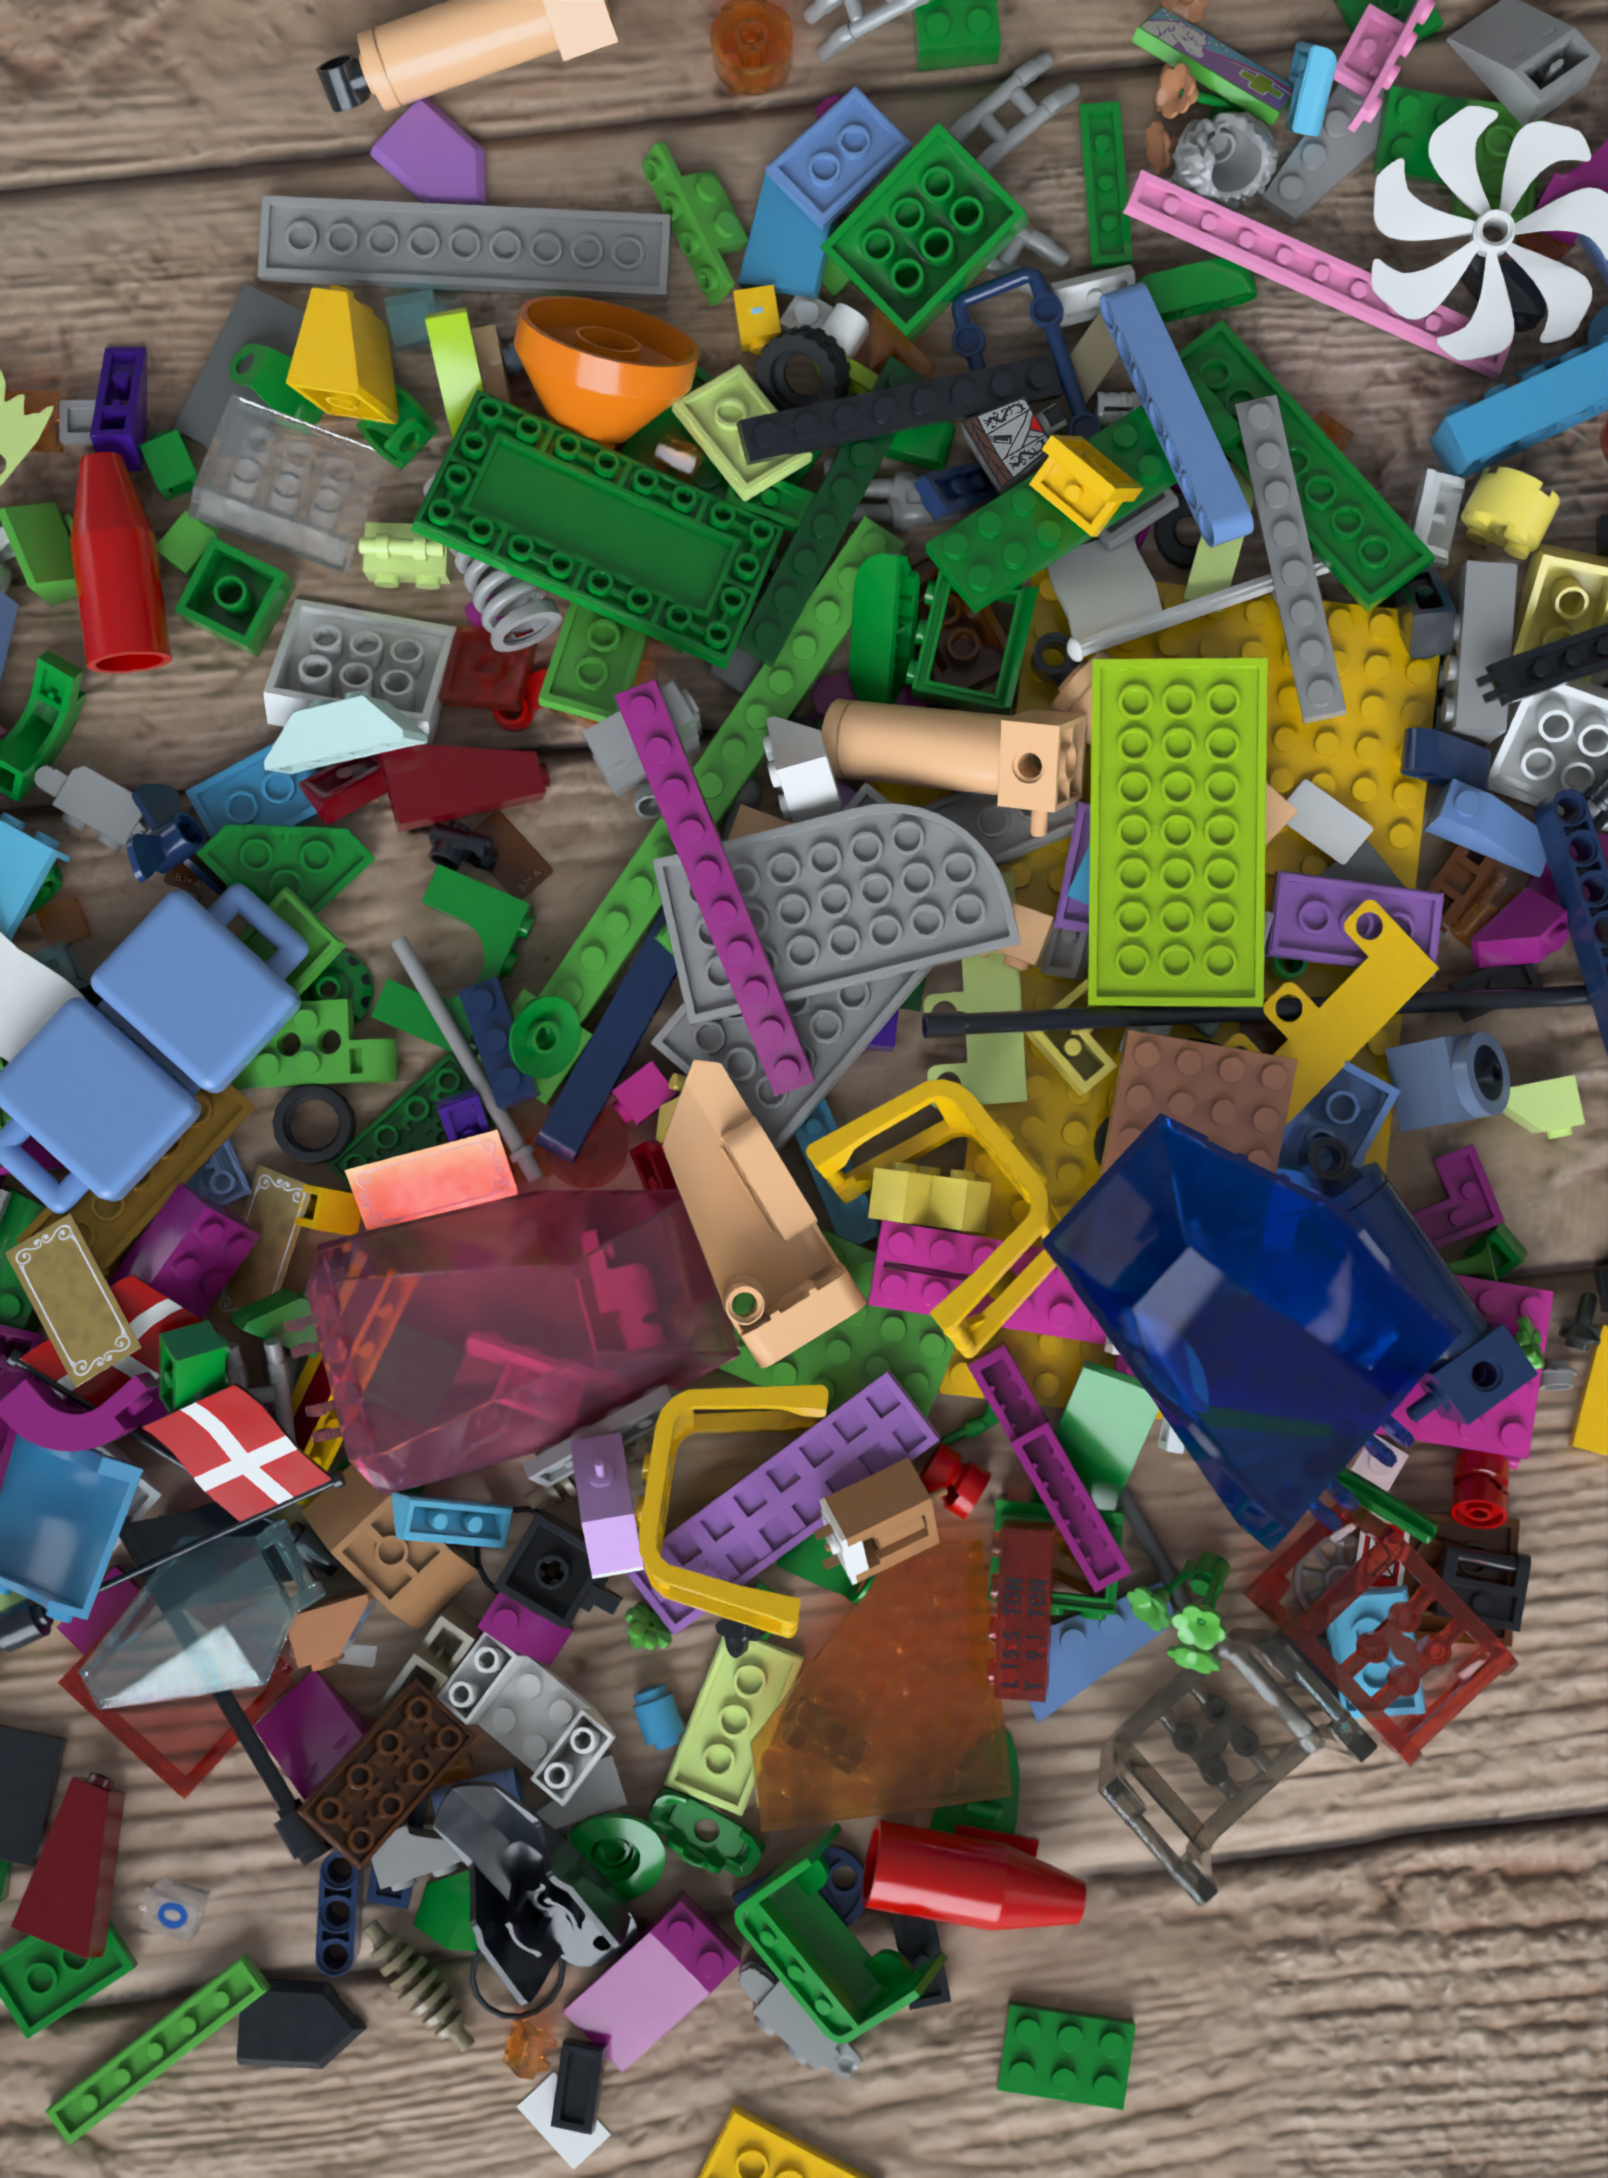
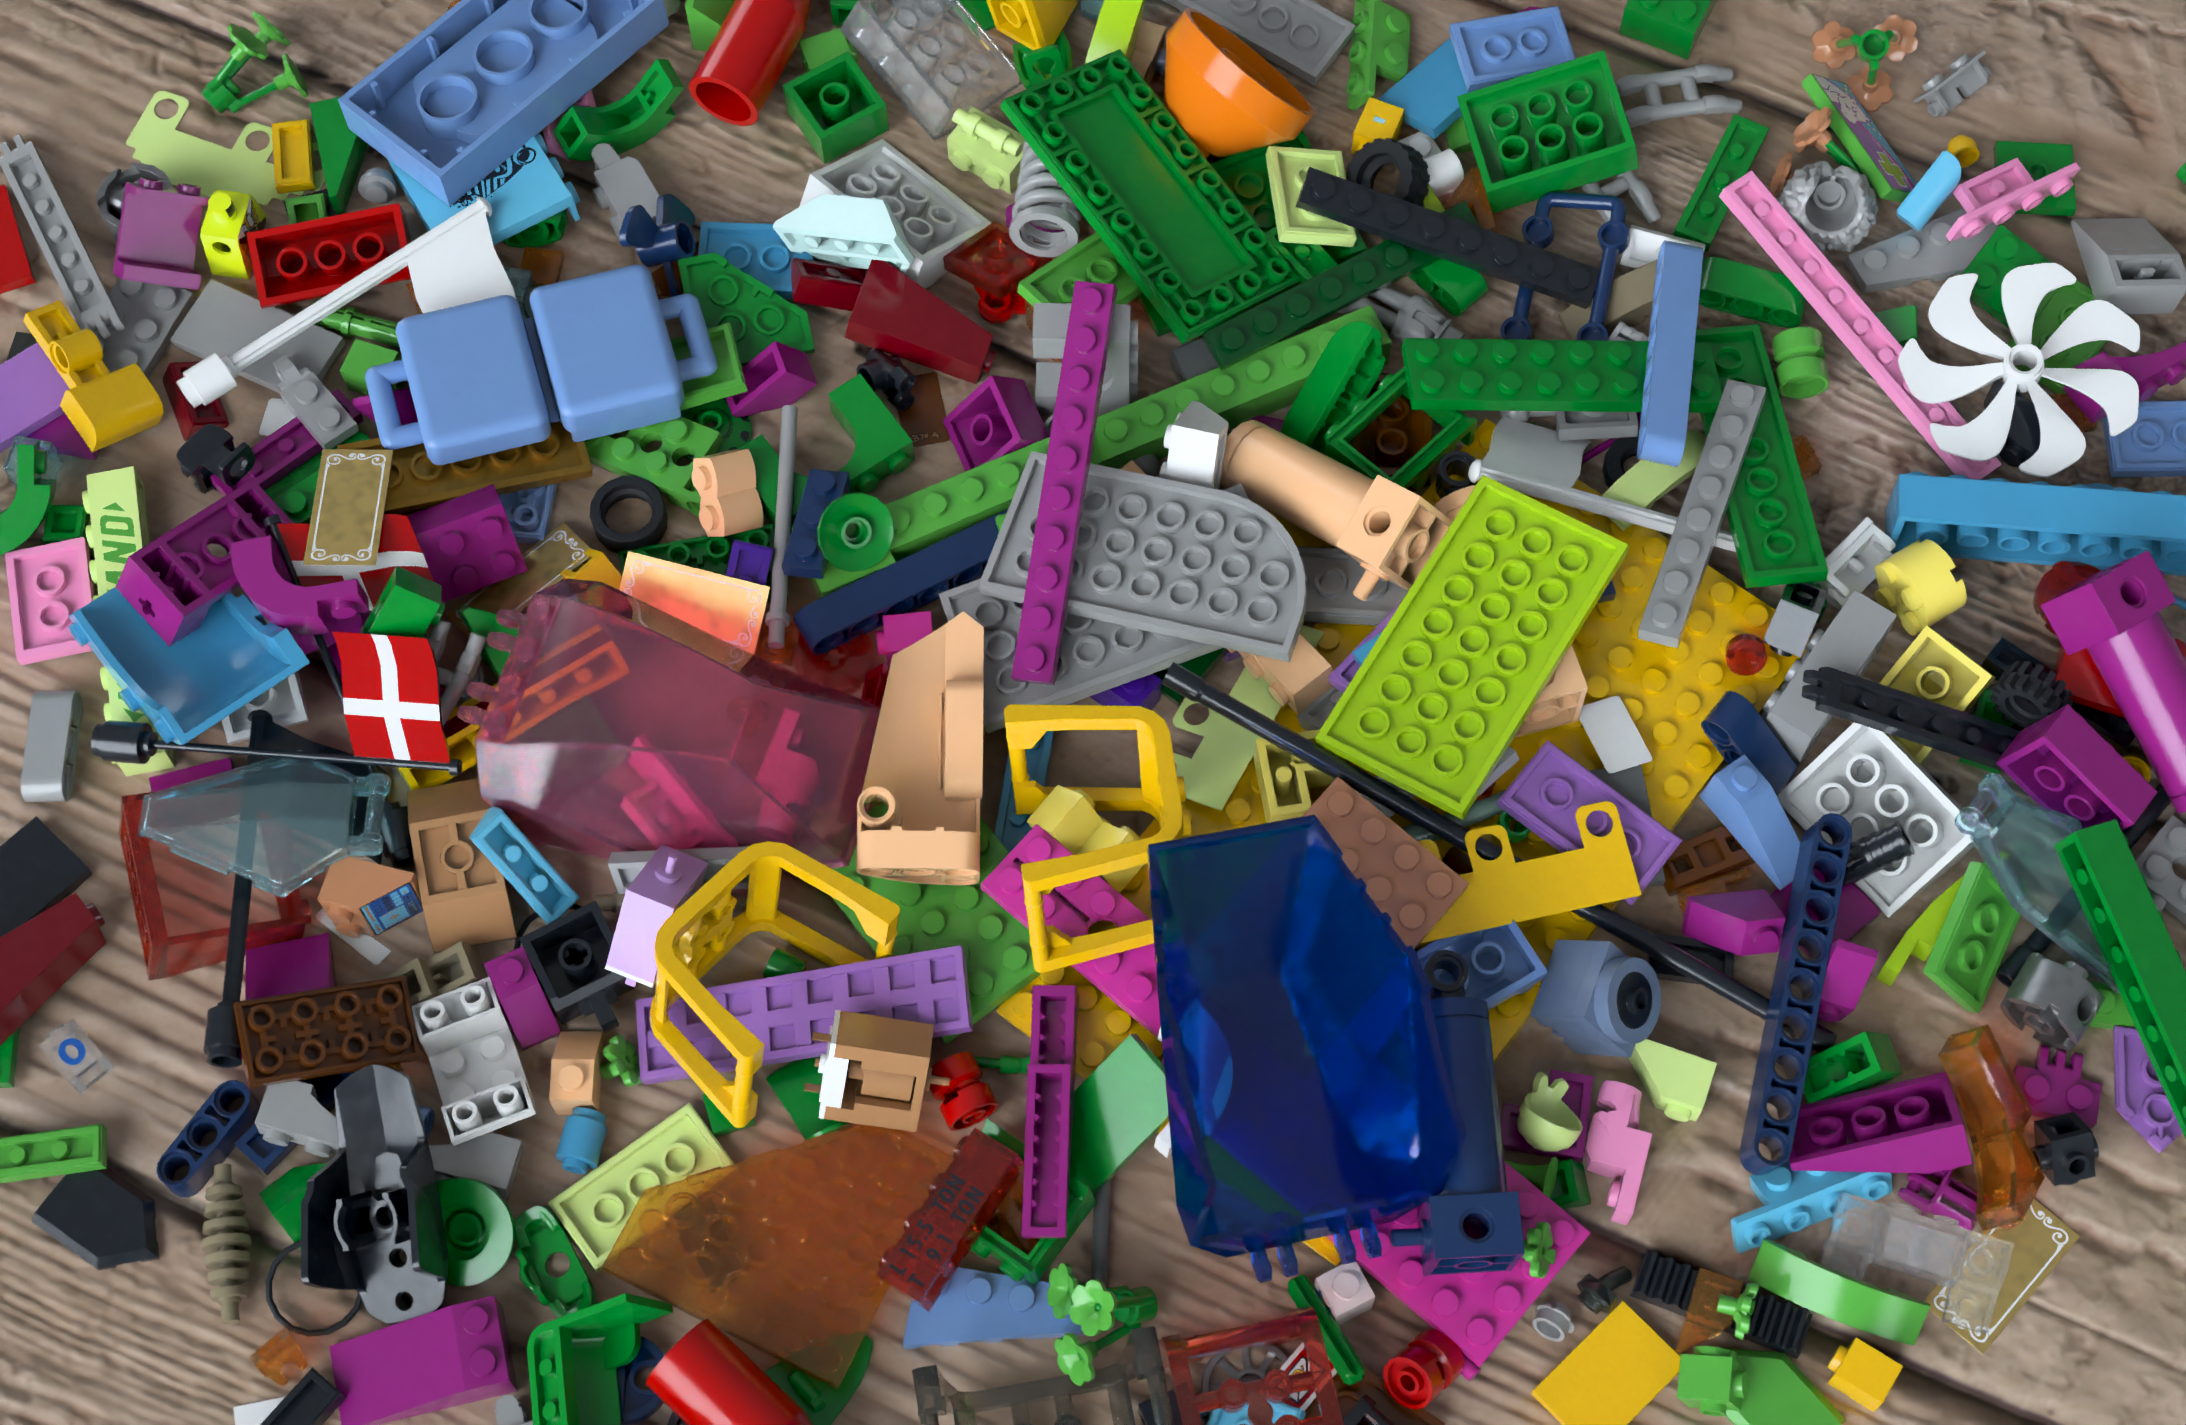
camera: 30 degrees right, 20 degrees down
clear orange tile [653,434,705,484] -> none
black piece [715,1618,766,1658] -> none
dark blue plate [913,461,999,520] -> none
torso [961,397,1067,496] -> none
yellow bracket [1029,435,1143,537] -> none
none -> light nougat slope [549,1031,604,1115]
none -> light nougat brick [692,449,763,537]
none -> magenta slope [726,341,818,418]
none -> green hose [763,948,807,978]
none -> magenta slope [942,375,1050,471]
none -> yellowish green piece [1517,1071,1583,1152]
none -> bright pink plate [1584,1080,1652,1226]
none -> clear red tile [1725,633,1767,676]
none -> bright green wheel [1772,327,1829,399]
none -> green slope [1874,305,1917,348]
none -> yellow hinge [1947,134,1980,168]

